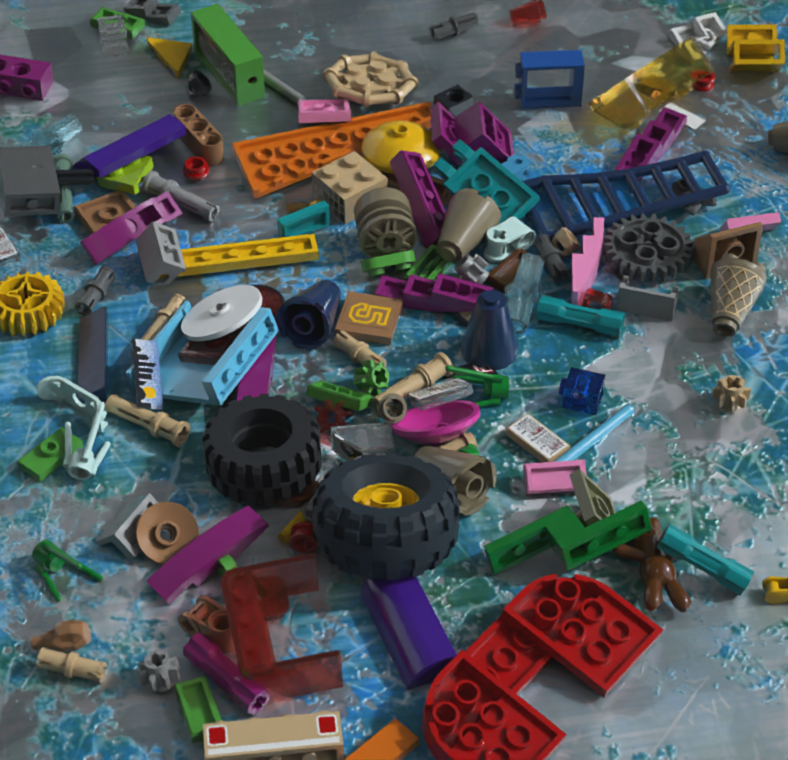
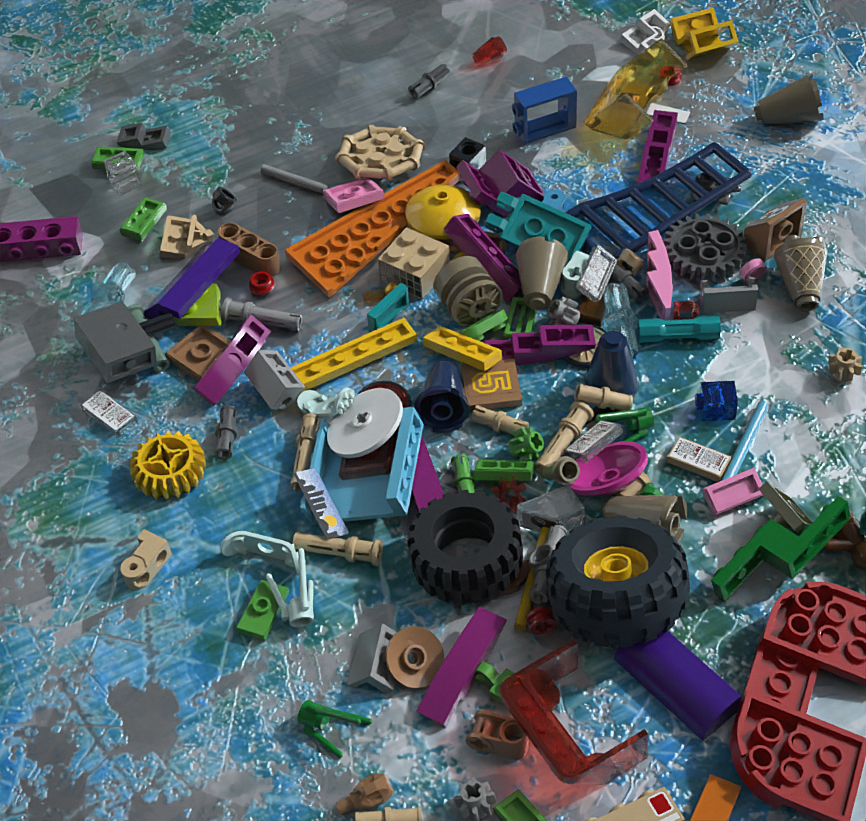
camera: 15 degrees left, 5 degrees up
dark blue slope [77,306,108,403] -> none
yellow tile [147,37,192,78] -> none
magenta axle [183,632,270,715] -> none
bright green brick [191,3,265,106] -> none
bright pink plate [720,212,781,232] -> none
none -> bright green plate [119,197,167,242]
none -> tan slope [160,214,214,259]
none -> light aqua piece [297,387,355,417]
none -> yellow plate [423,326,502,371]
none -> bright green pin [451,454,476,493]
none -> tan pin [574,383,633,411]
none -> clear tile [575,245,617,303]
none -> bright pink tile [739,259,767,283]

